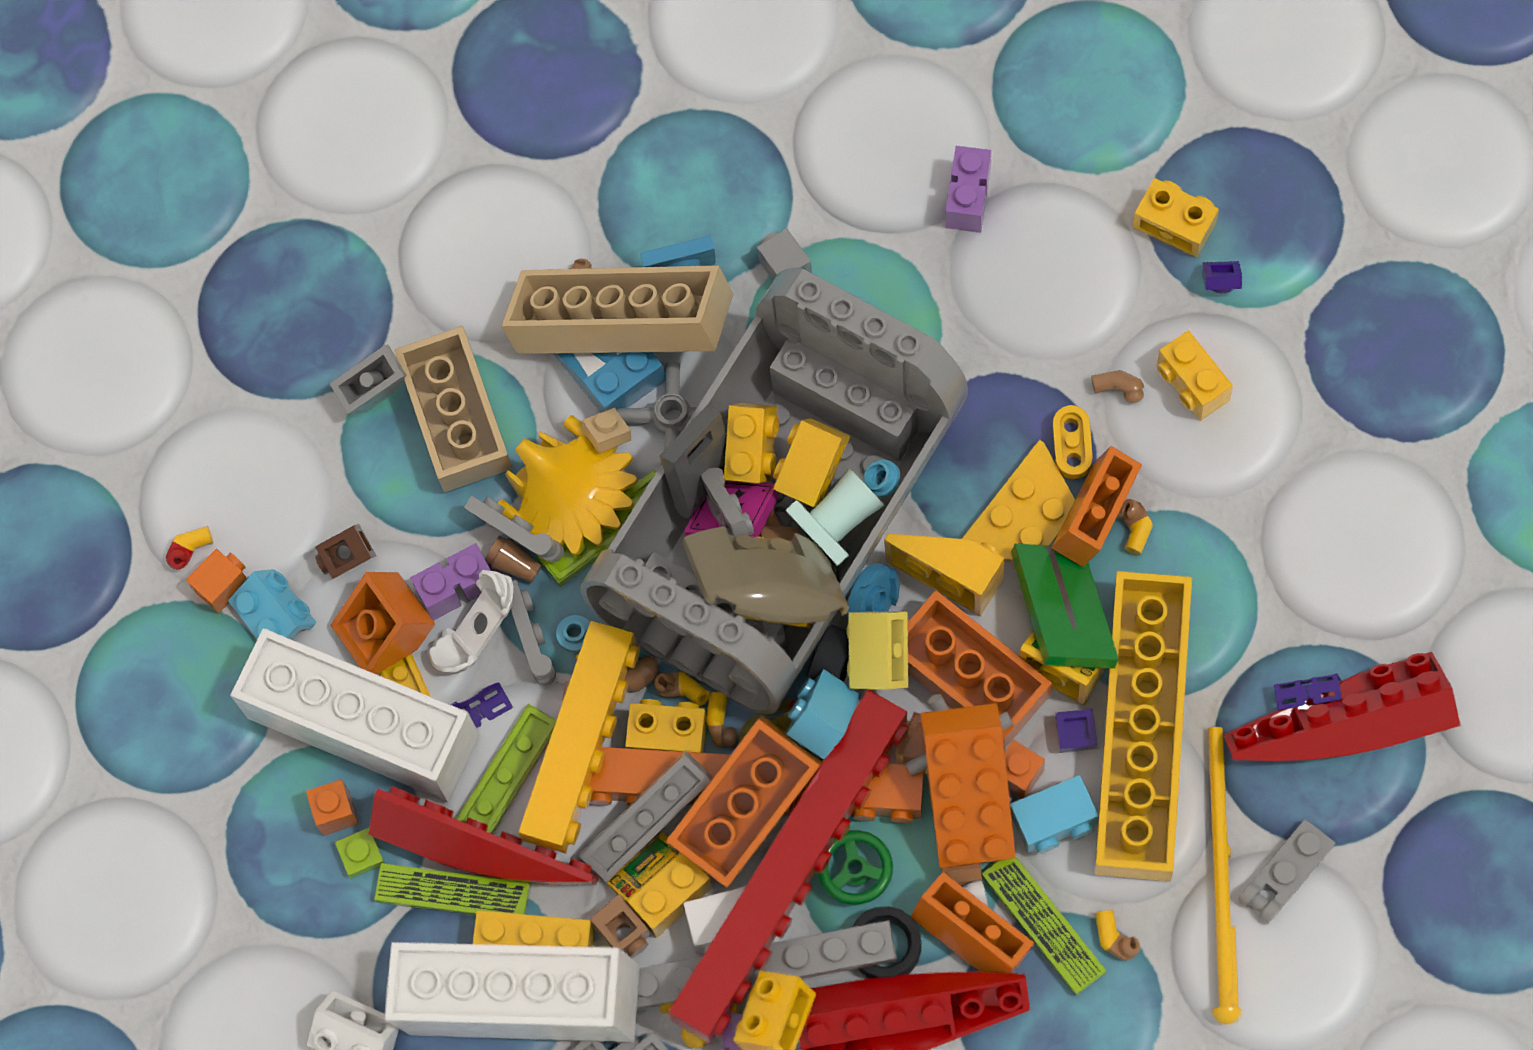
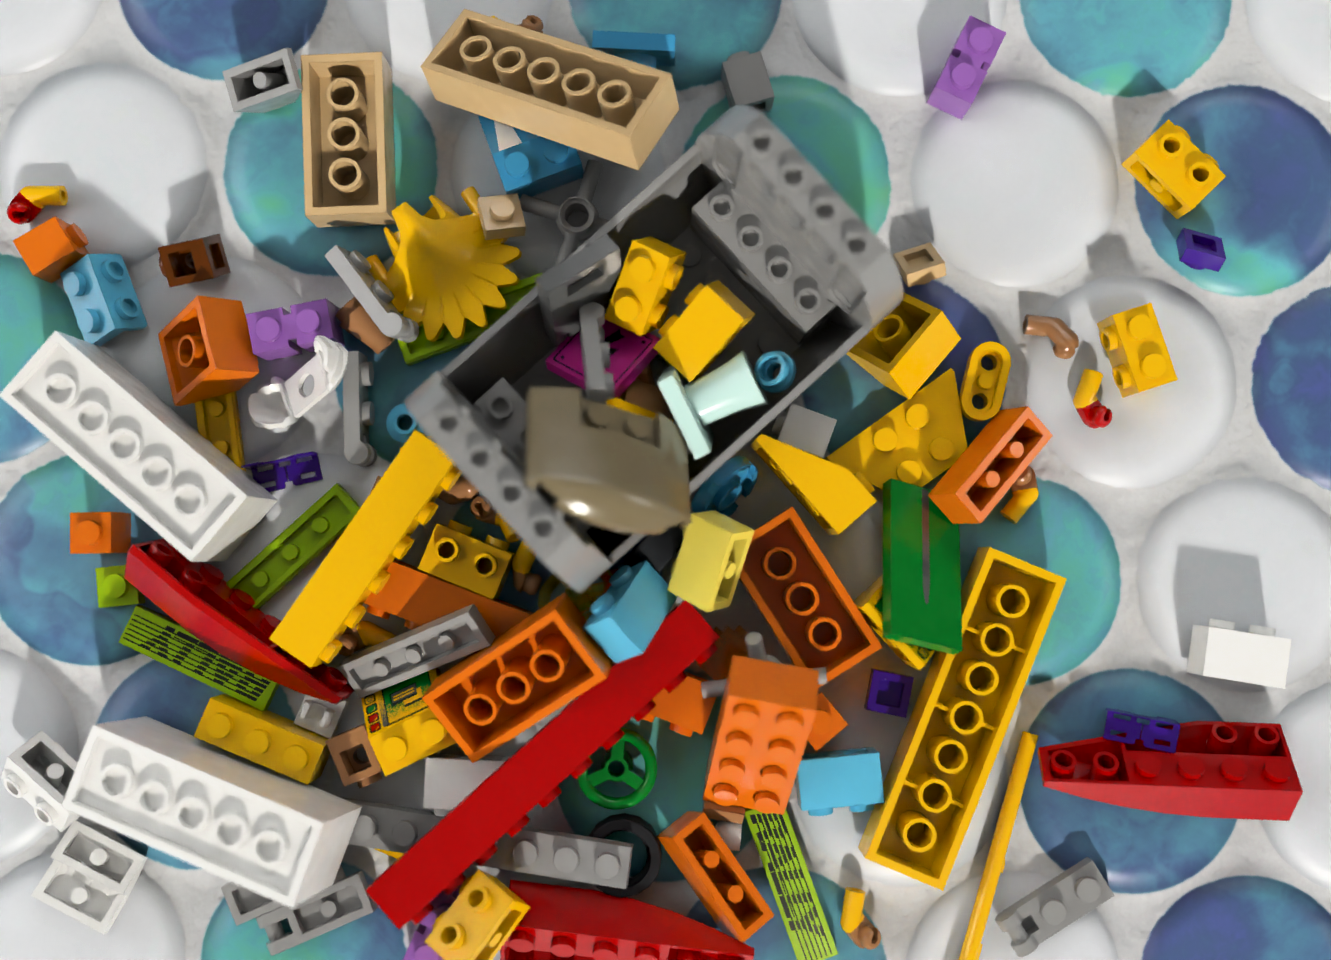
camera: 10 degrees right, 15 degrees up
none -> white tile [294,695,350,739]
none -> arm [338,621,396,656]
none -> white brick [771,403,837,459]
none -> yellow slope [846,293,961,400]
none -> tan plate [893,242,946,288]
none -> arm [1073,369,1112,429]
none -> white brick [1187,618,1292,689]

